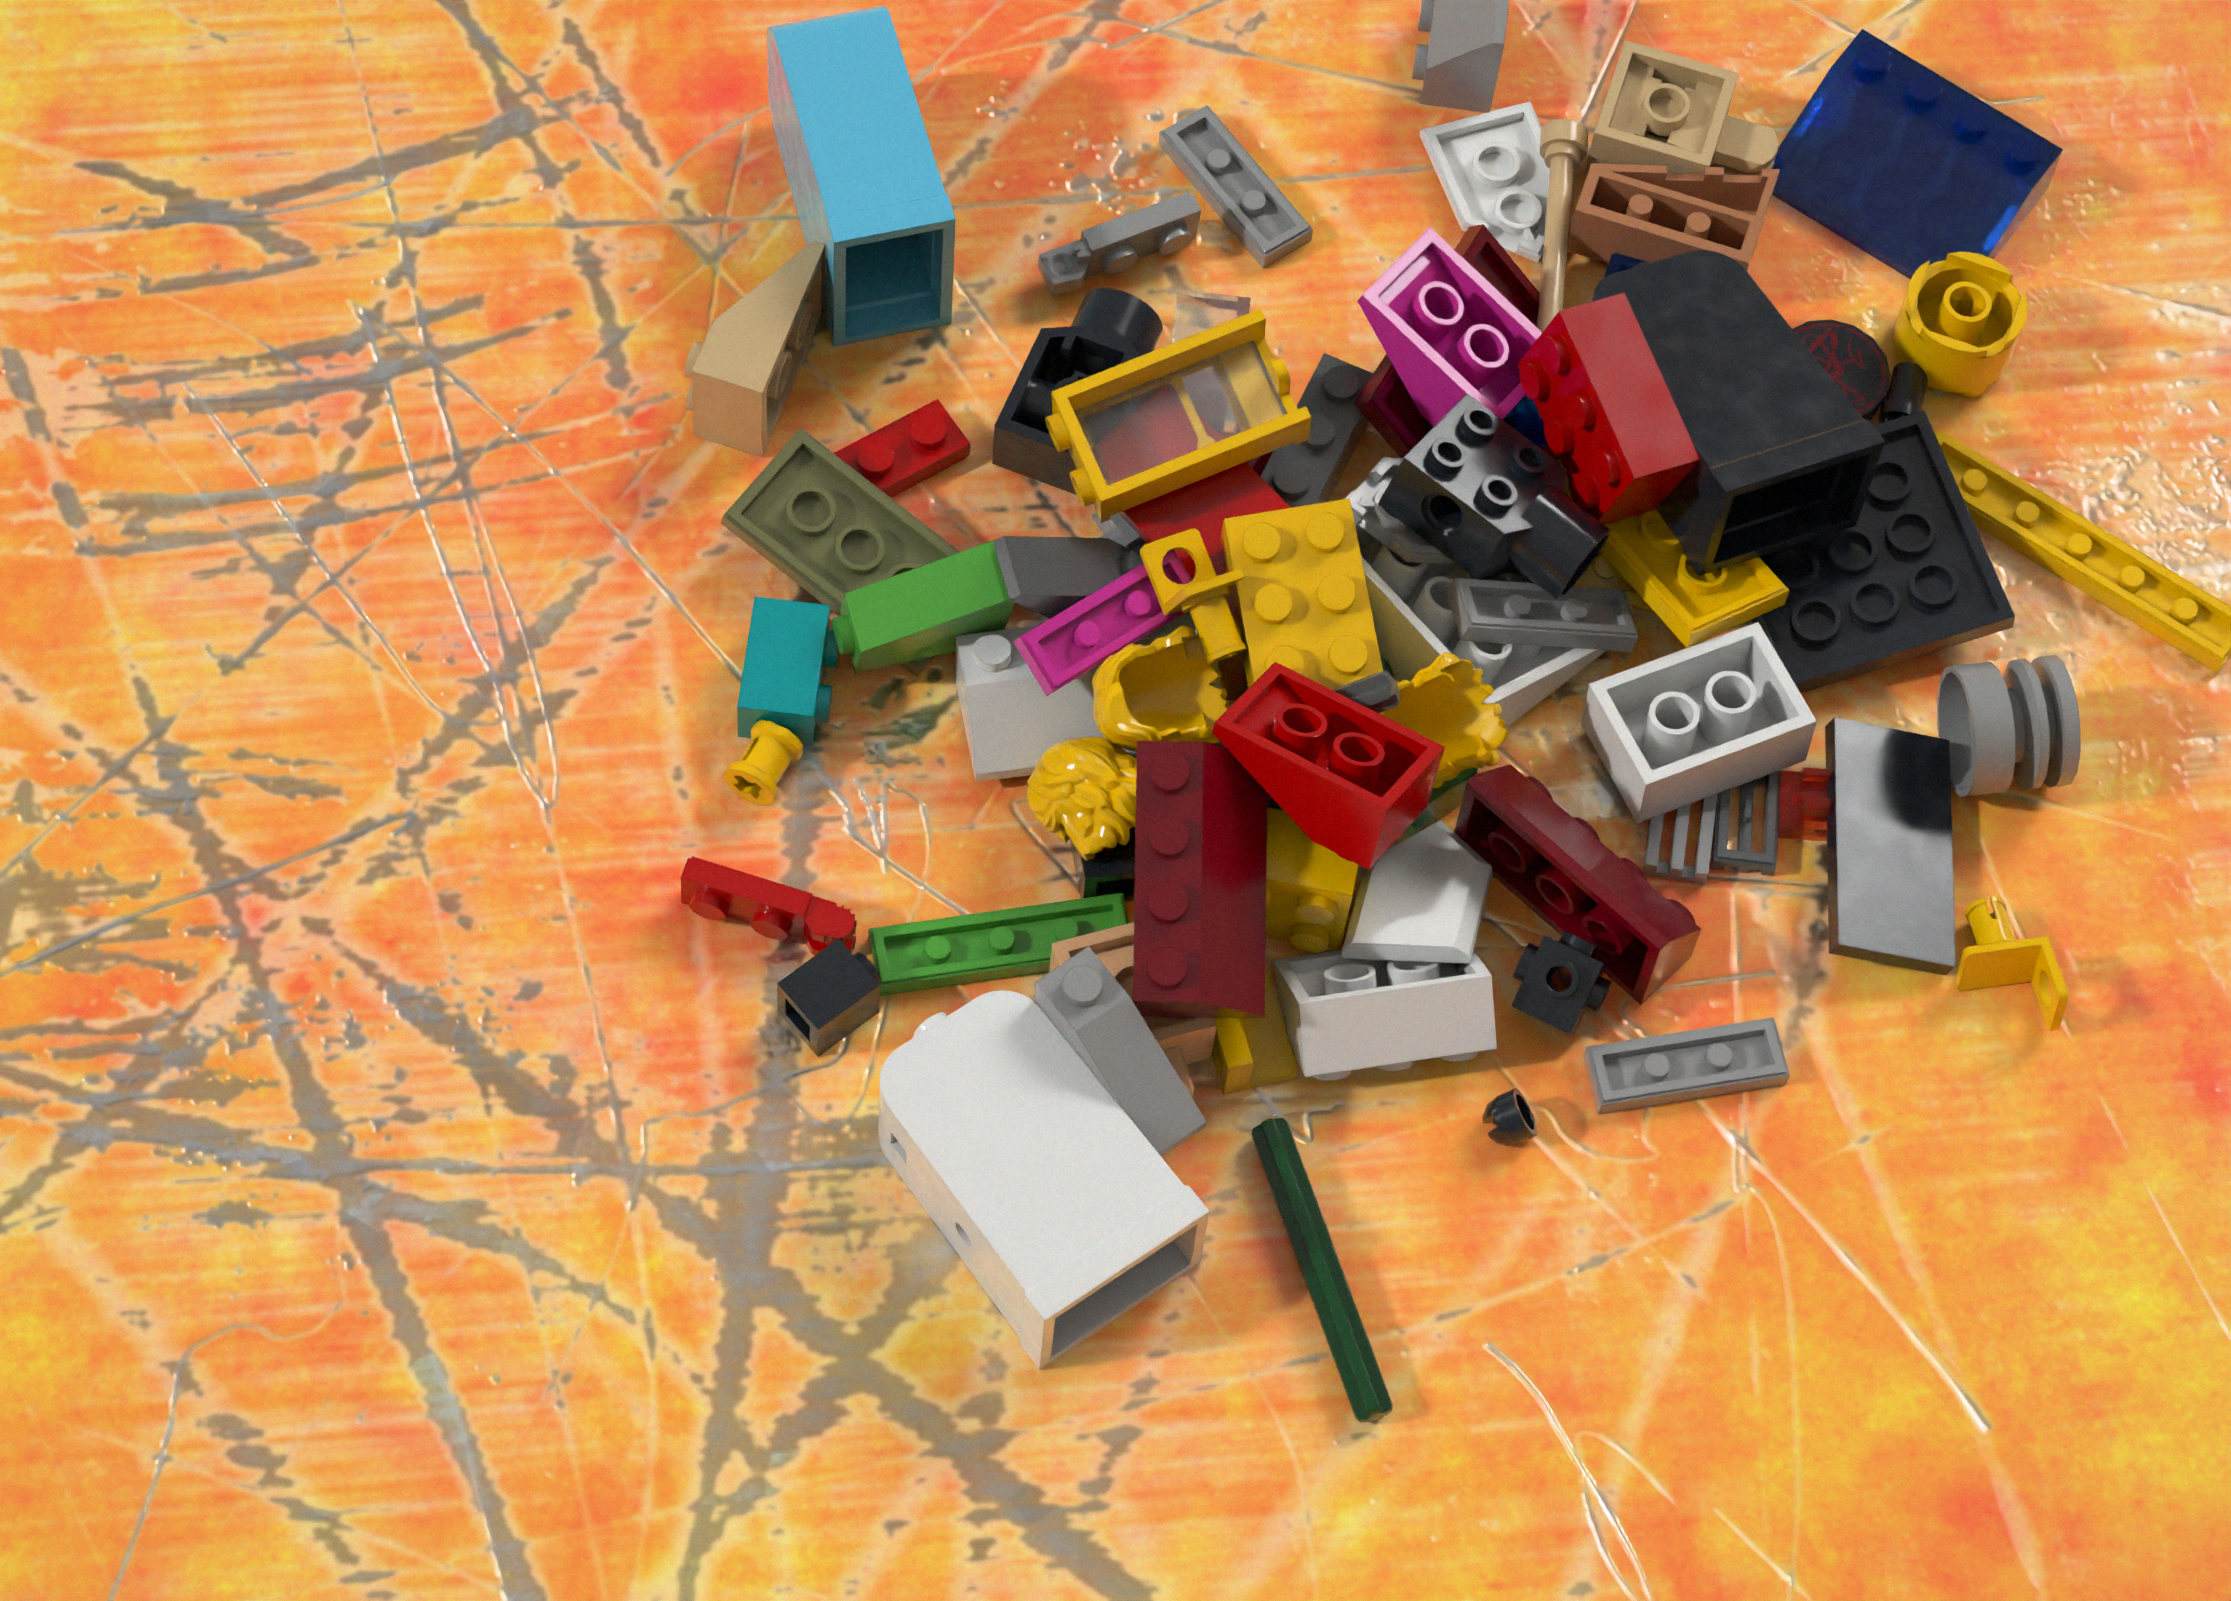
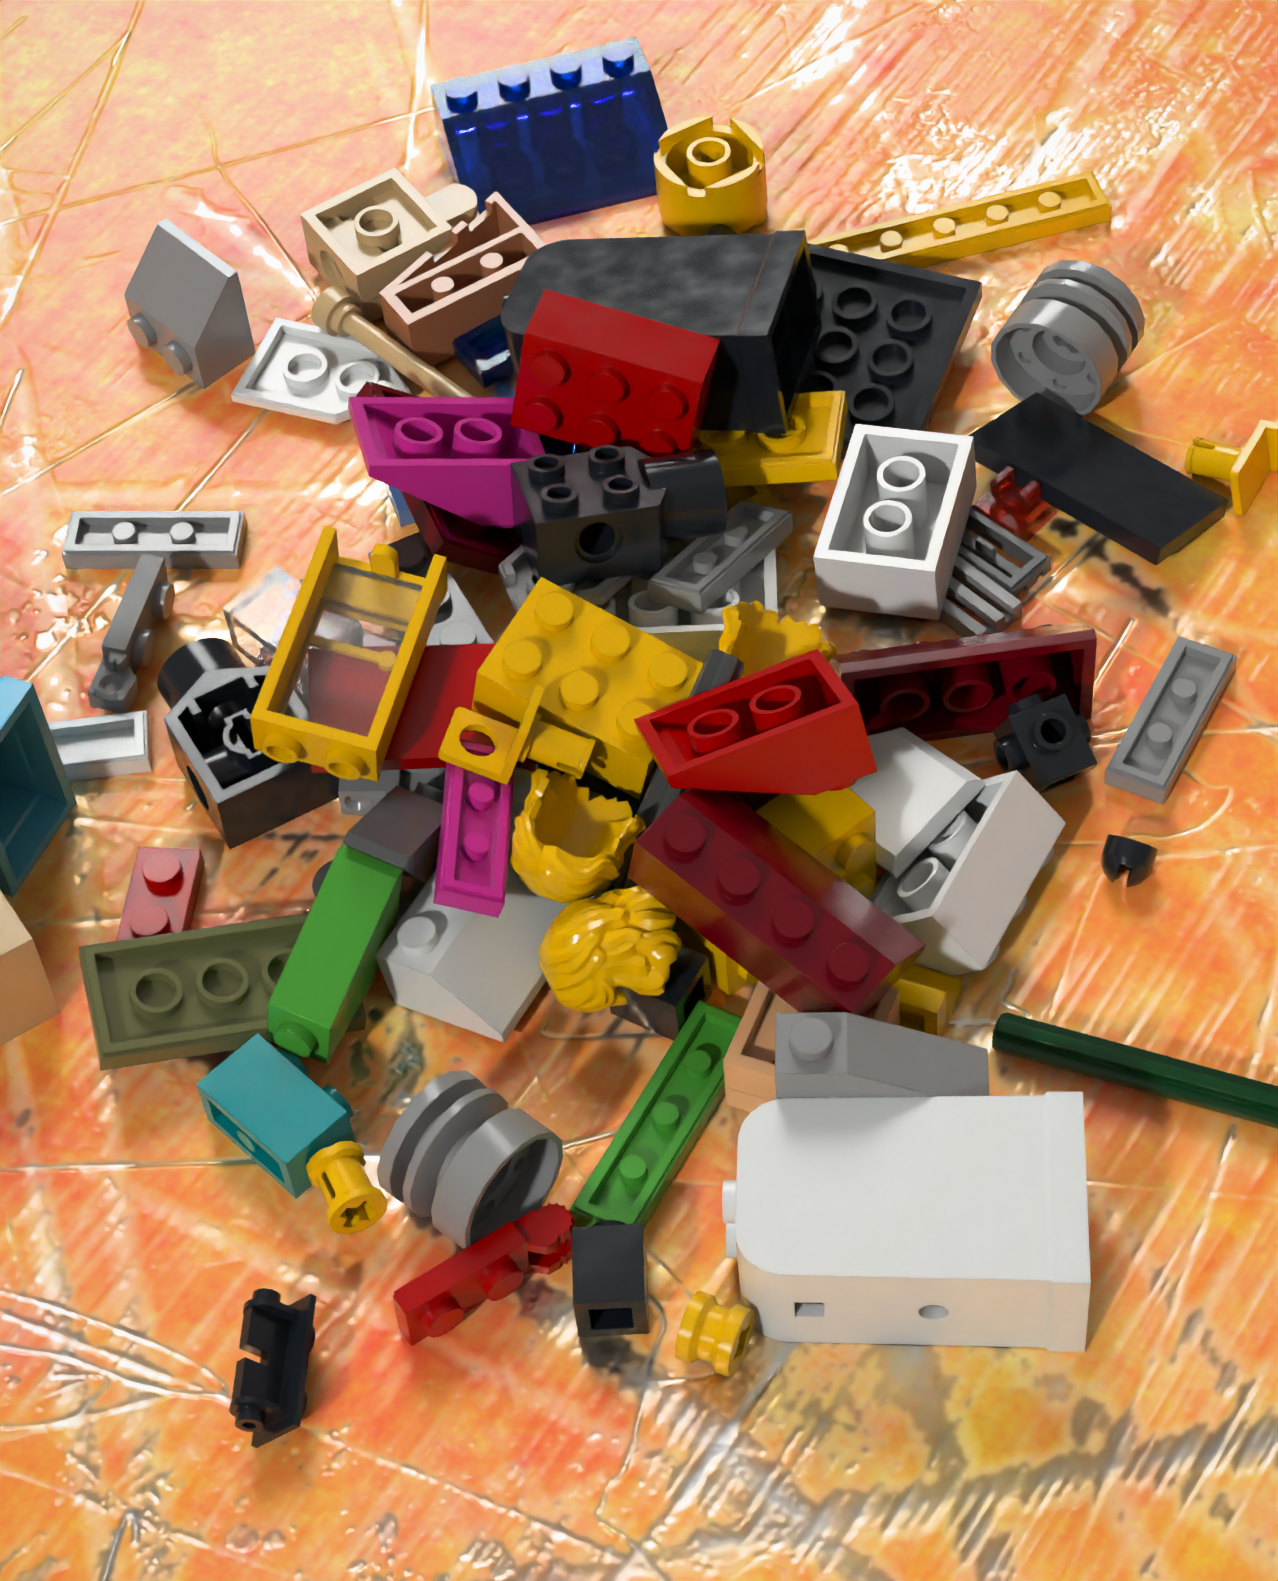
camera: 40 degrees left, 10 degrees down
none -> white tile [48,710,152,782]
none -> black hinge [229,1288,316,1448]
none -> light grey wheel [377,1070,563,1249]
none -> yellow wheel [674,1291,755,1377]

